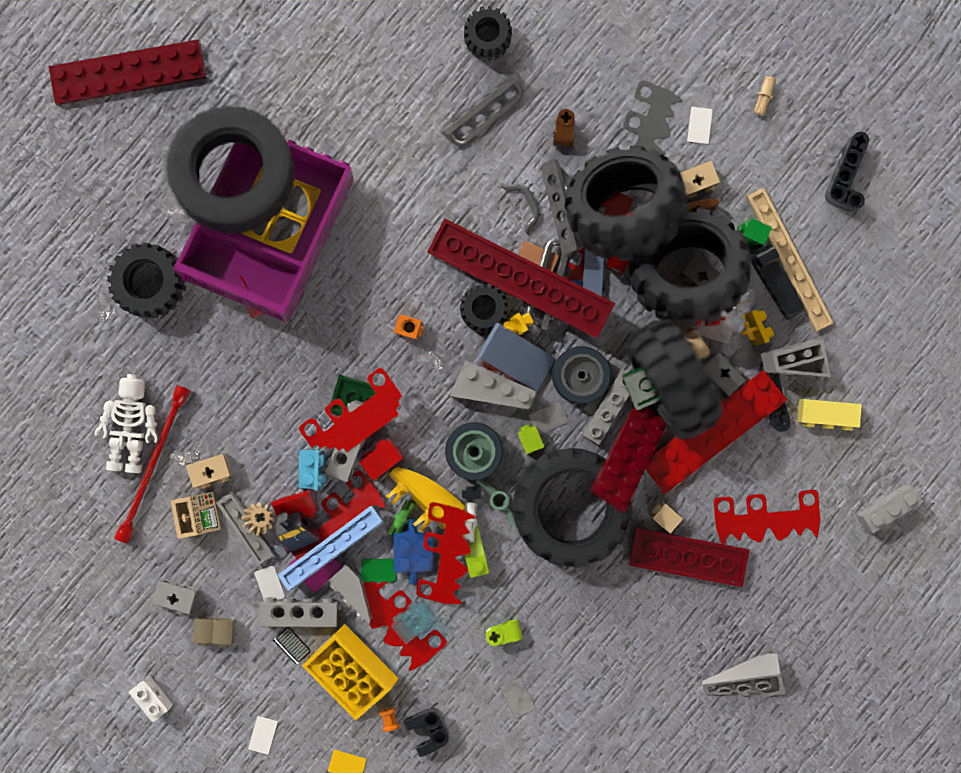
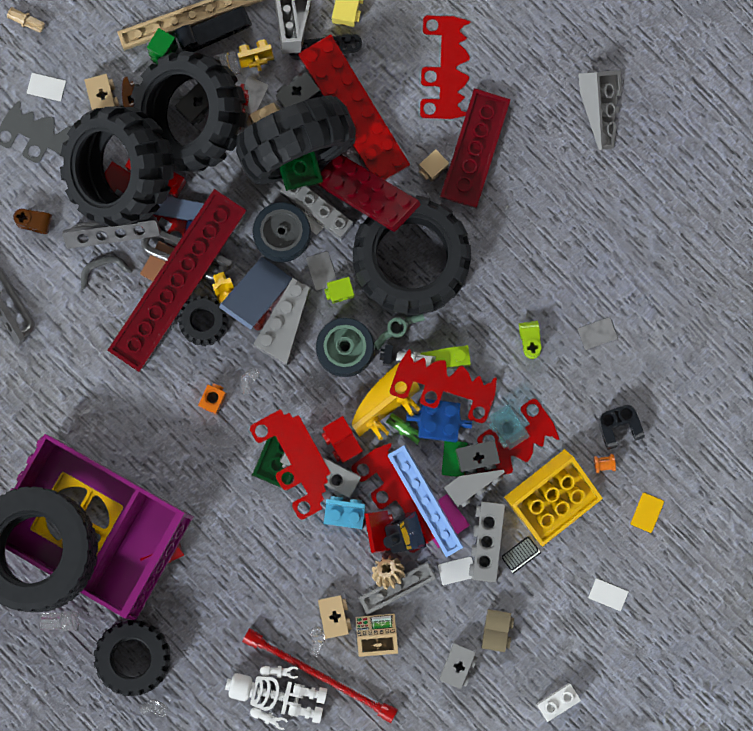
camera: 85 degrees left, 5 degrees down
none -> dark grey brick [455,440,500,475]

